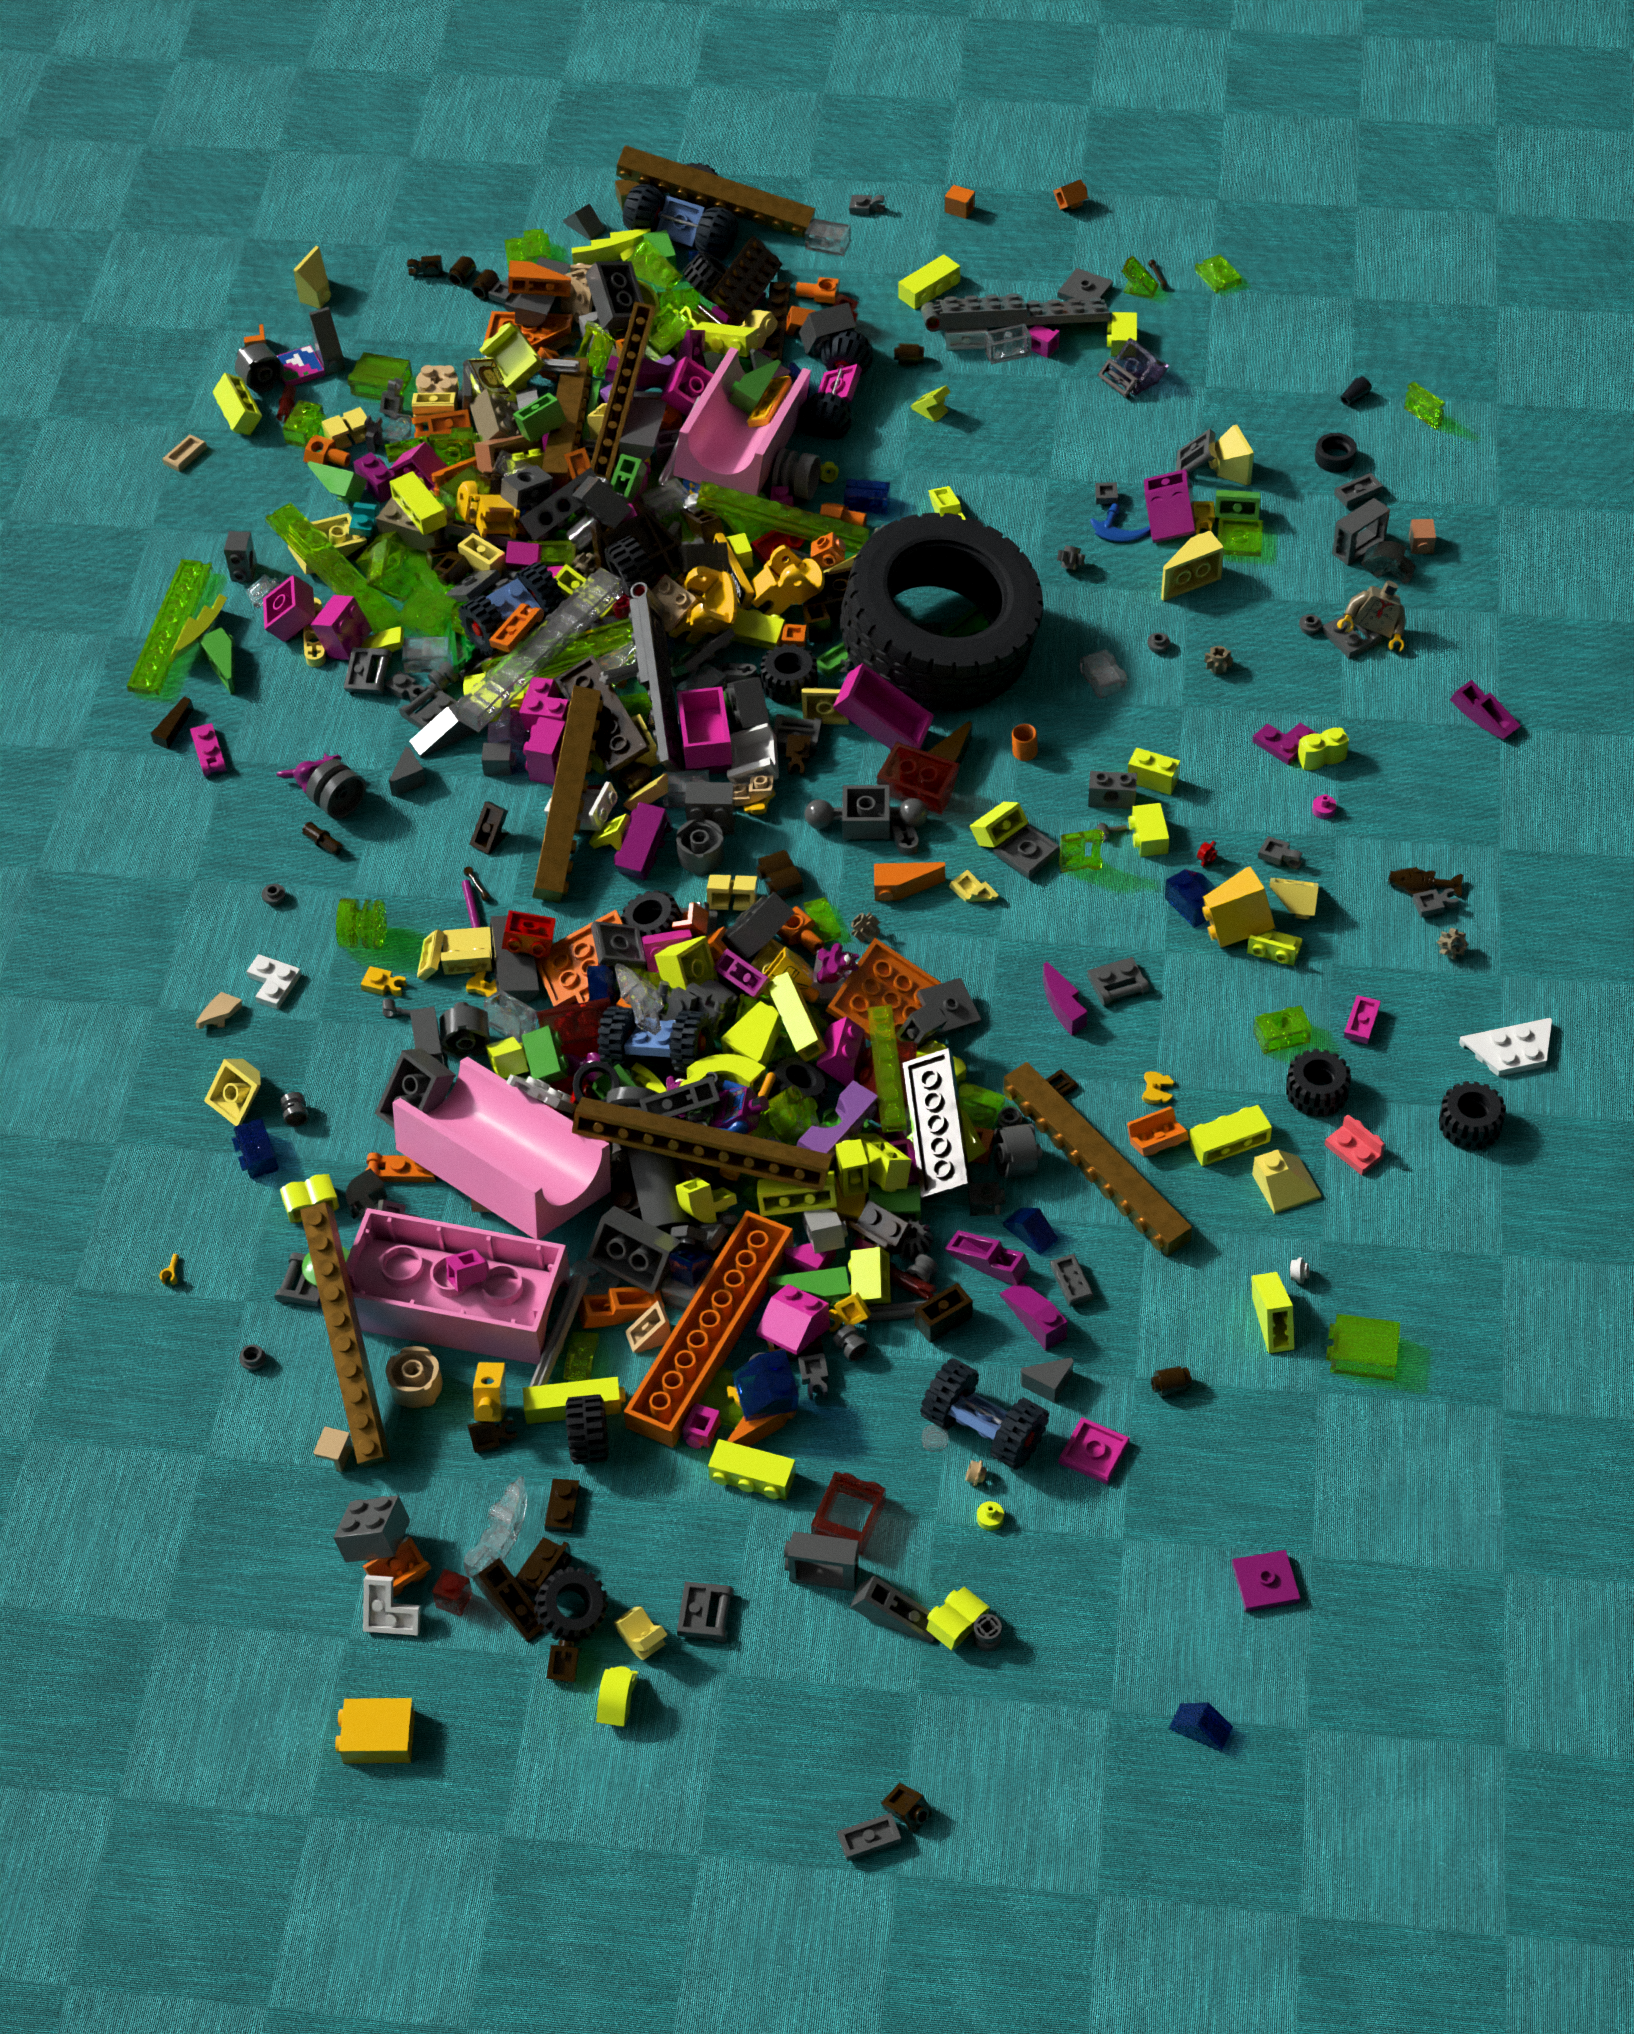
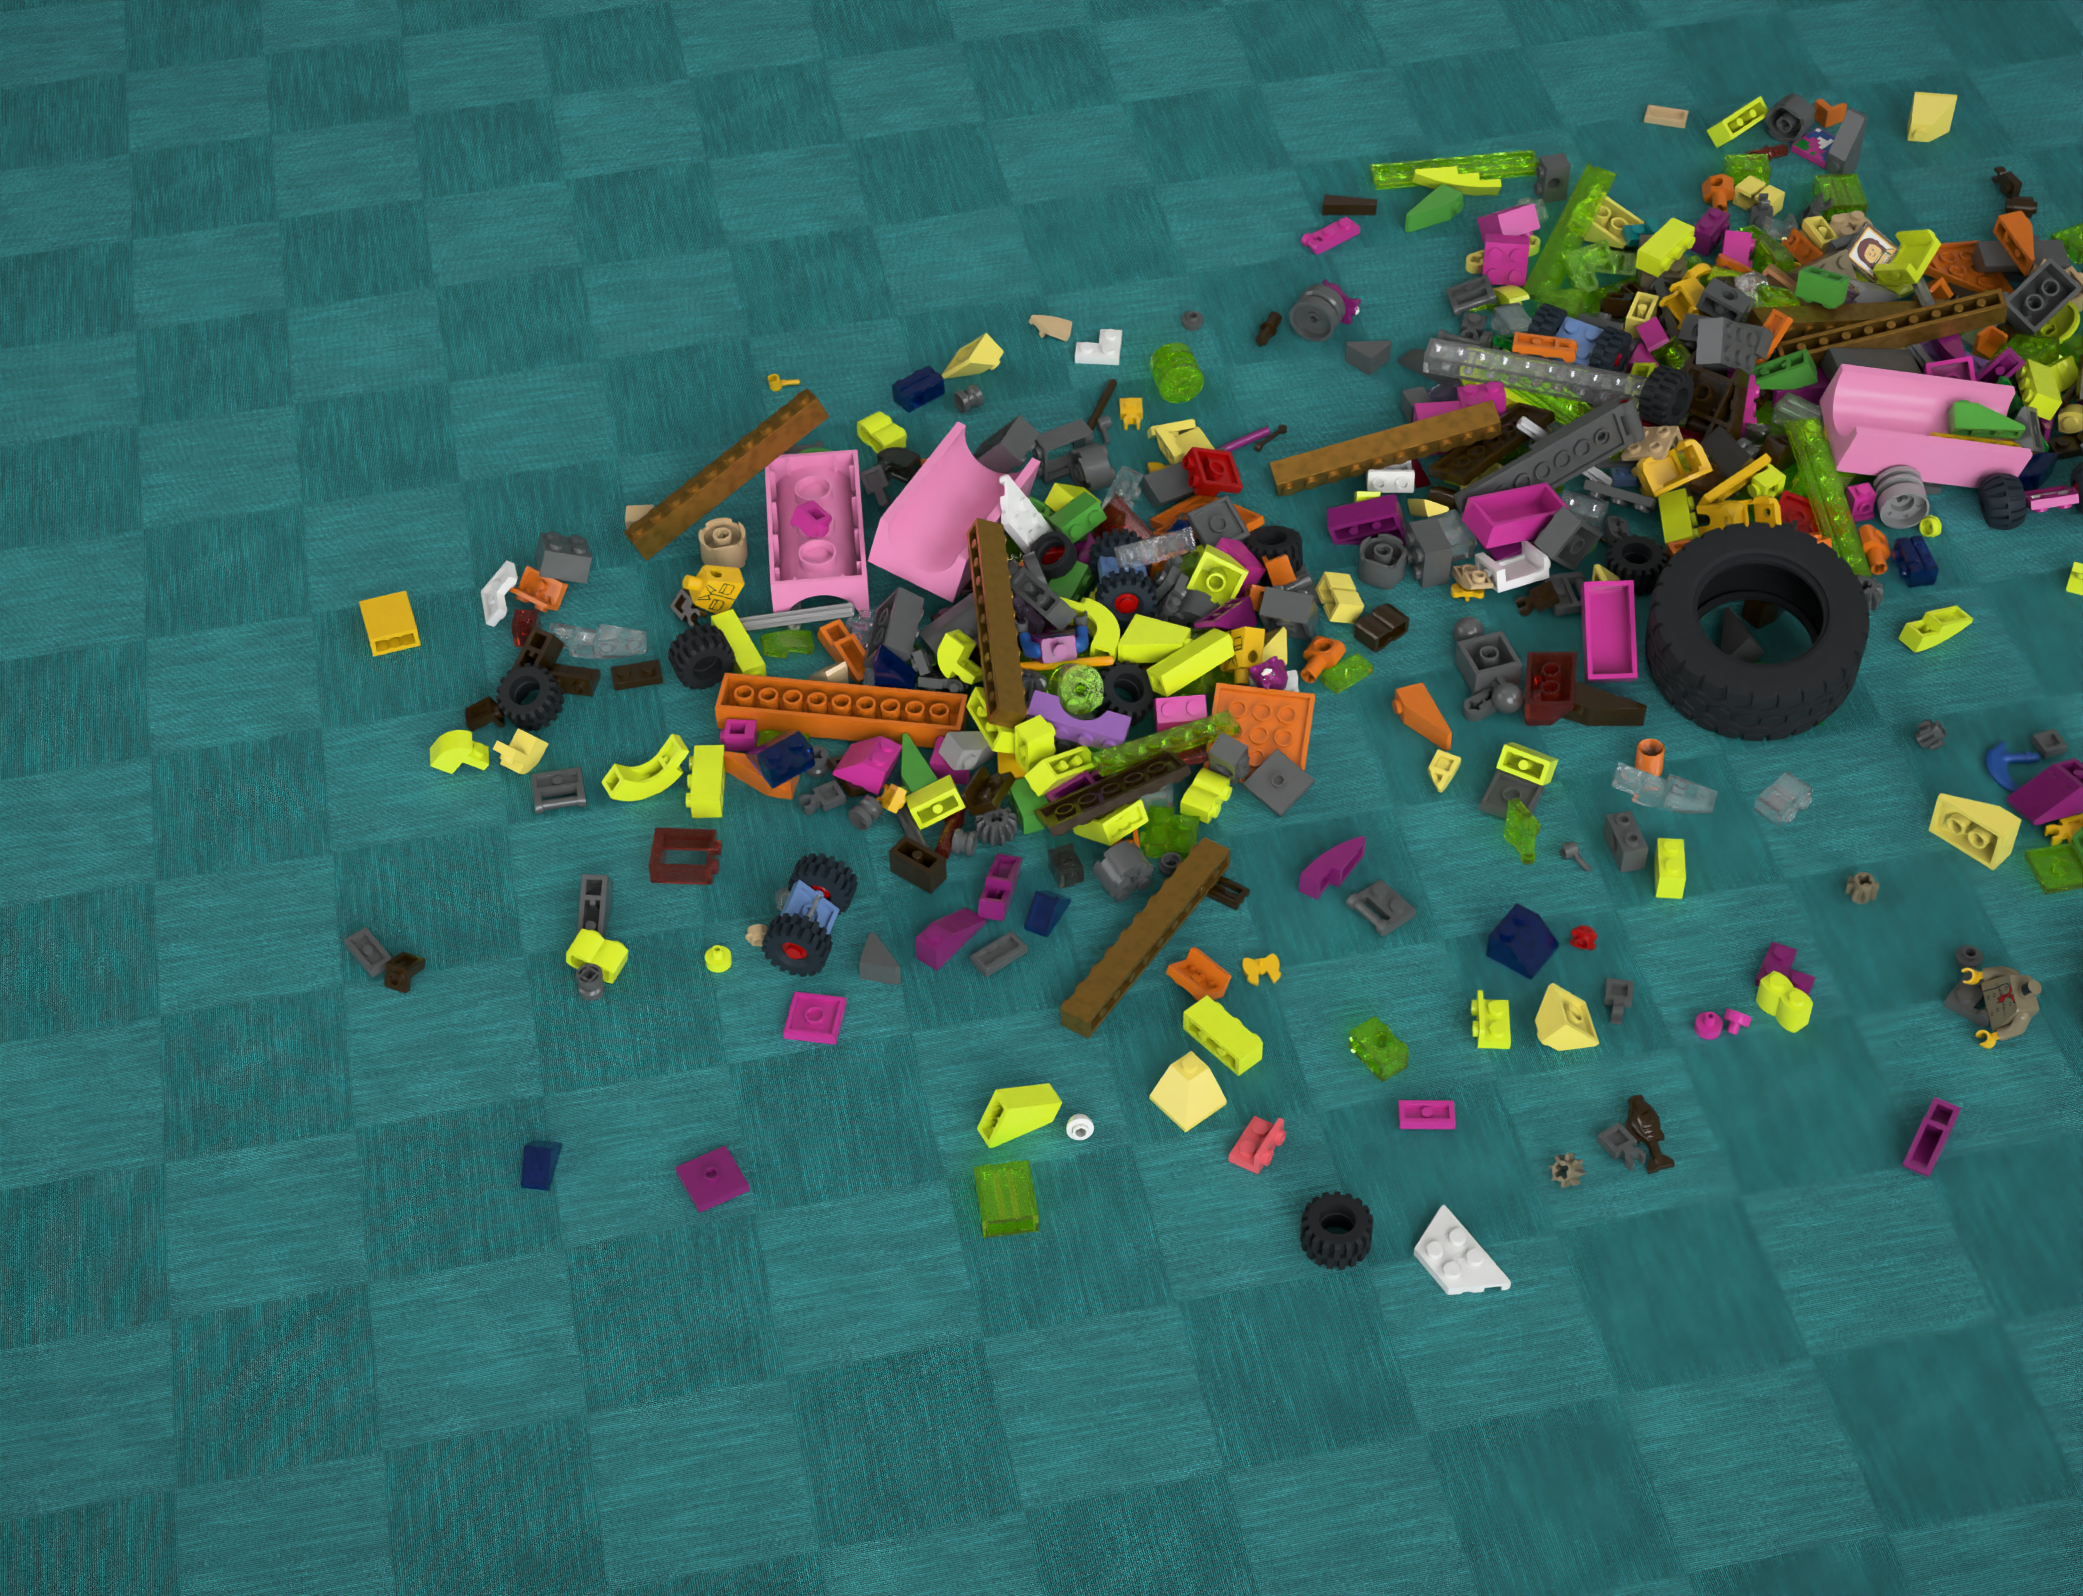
camera: 70 degrees right, 5 degrees down
dark grey plate [239,1344,266,1370] -> none
bright green slope [308,461,367,505] -> none
dark brown slope [469,801,509,854] -> none
dark grey window [784,1531,859,1592] -> none
dark tan gear [851,912,880,943] -> none
neon yellow brick [1128,803,1169,857] -> none
dark grey plate [1147,633,1170,654] -> none
dark brown brick [1151,1366,1192,1397] -> none
yellow slope [1202,866,1275,948] -> none
black tyre [1286,1049,1351,1117] -> none
none -> neon yellow arch [601,734,689,801]
none -> dark brown piece [1072,379,1117,447]
none -> clear slope [1611,762,1718,814]
none -> dark pink tile [1723,1008,1752,1035]
none -> clear neon green plate [1755,283,1801,307]

